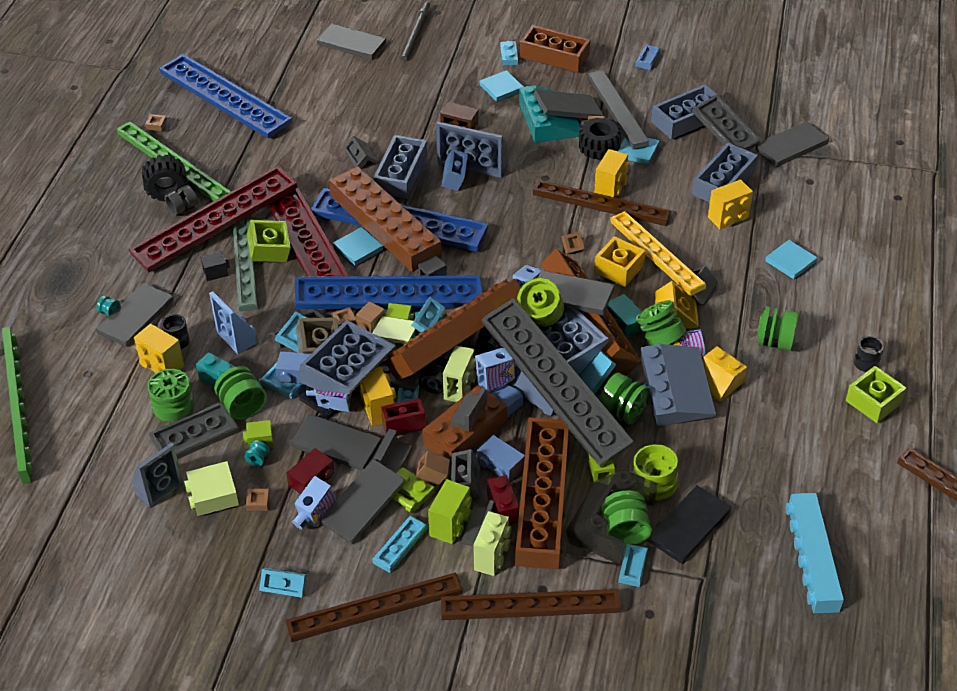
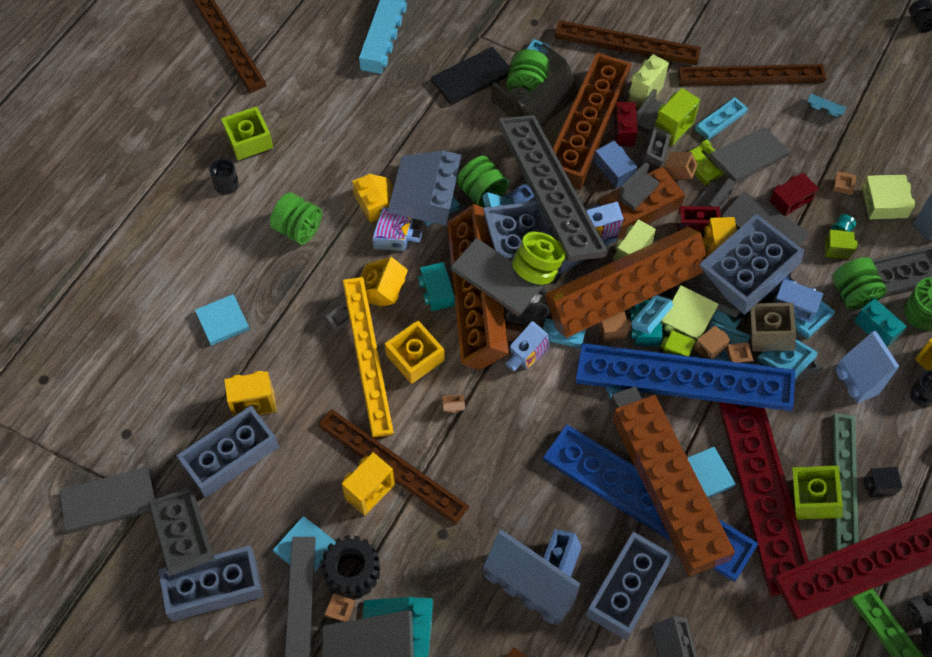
camera: 165 degrees left, 15 degrees up
light blue torso [292,476,336,530] -> none
lime wheel [633,444,678,501] -> none
bright green wheel [636,300,686,346] -> none

